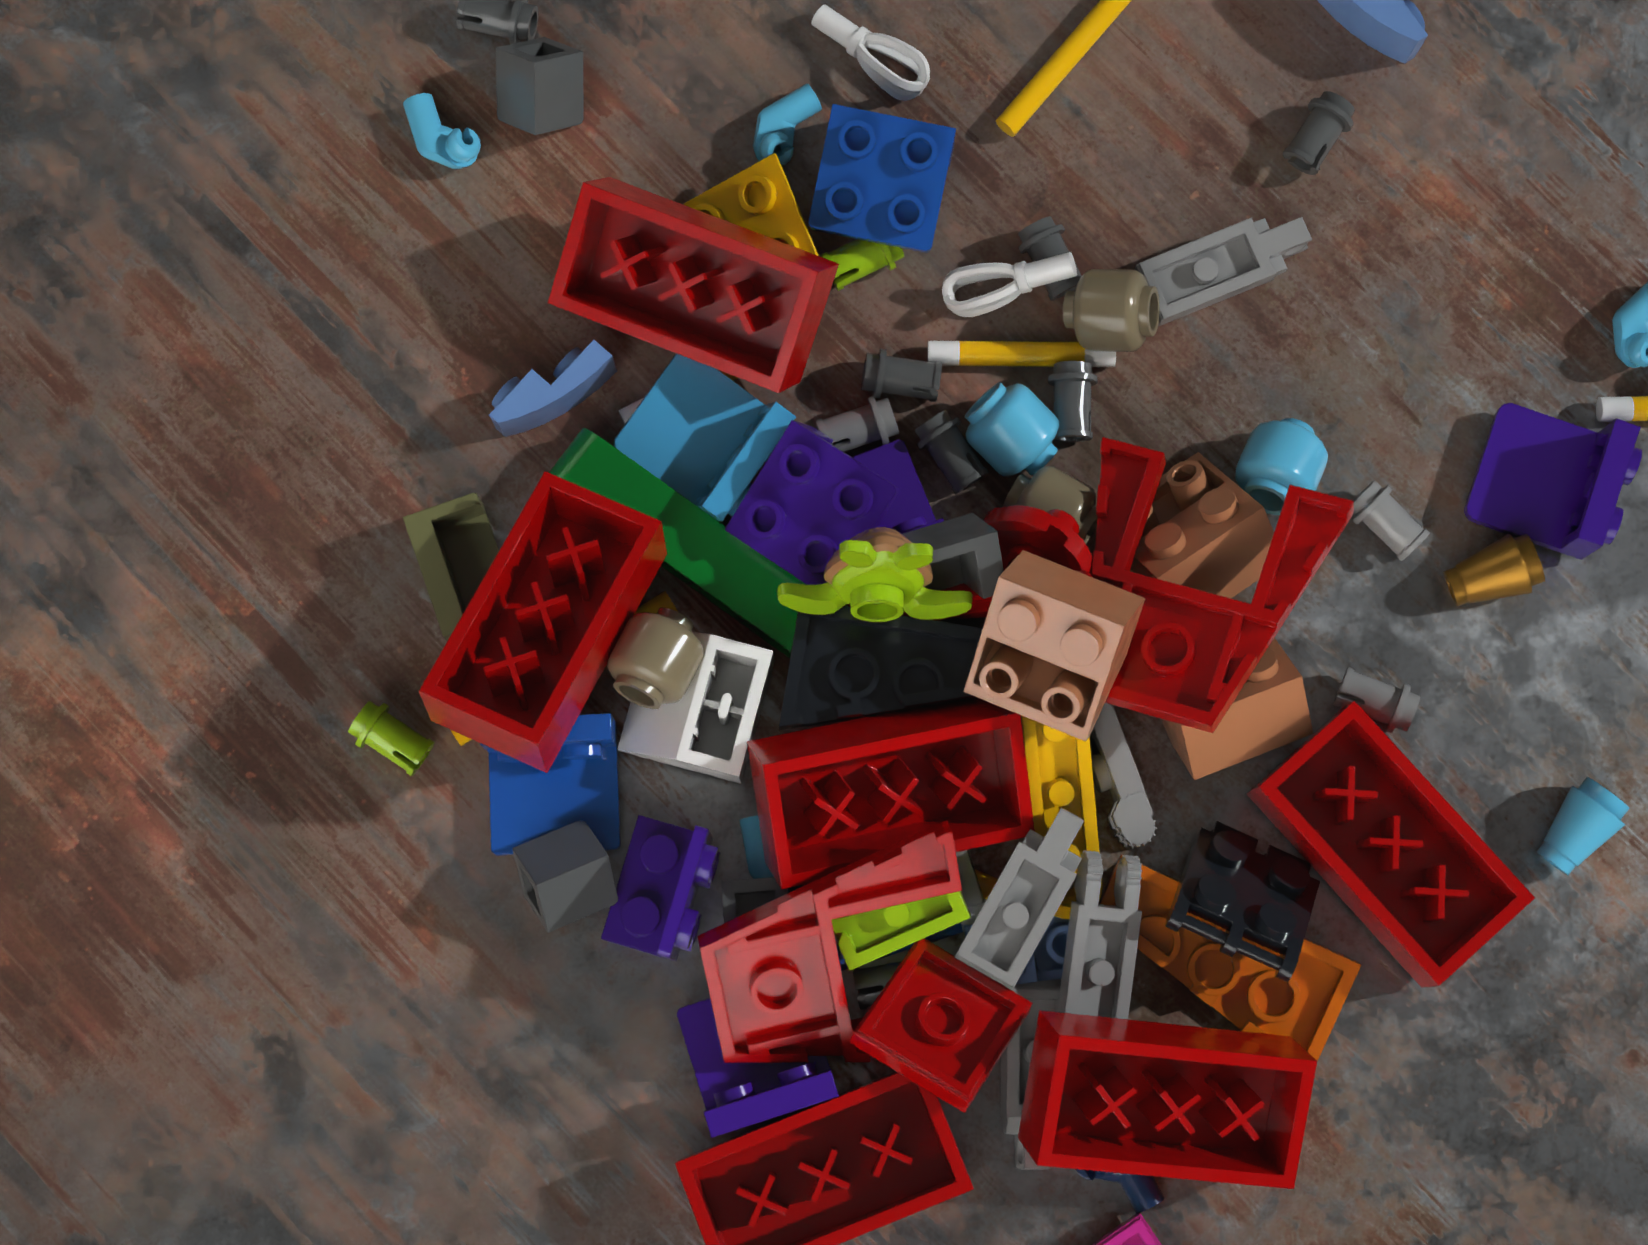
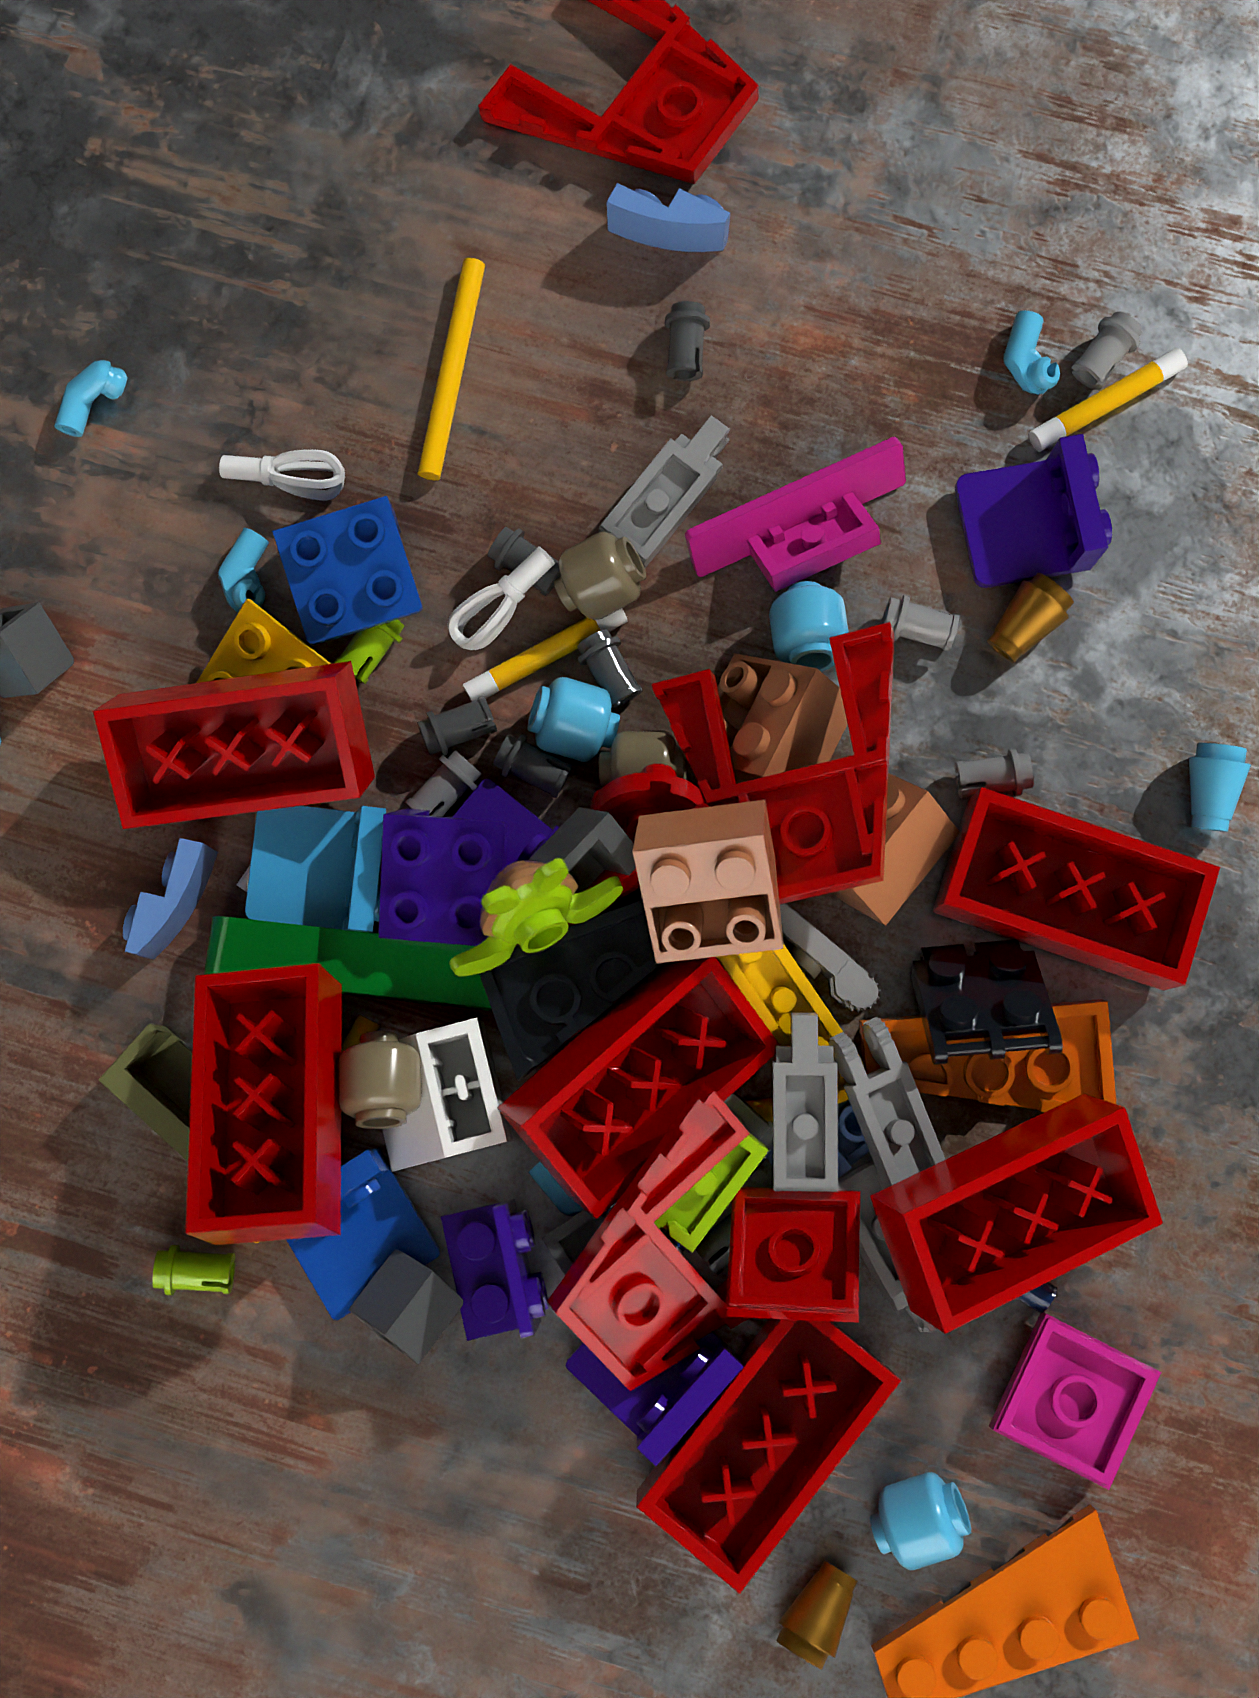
camera: 25 degrees left, 0 degrees up
none -> dark pink bracket [685,437,906,592]

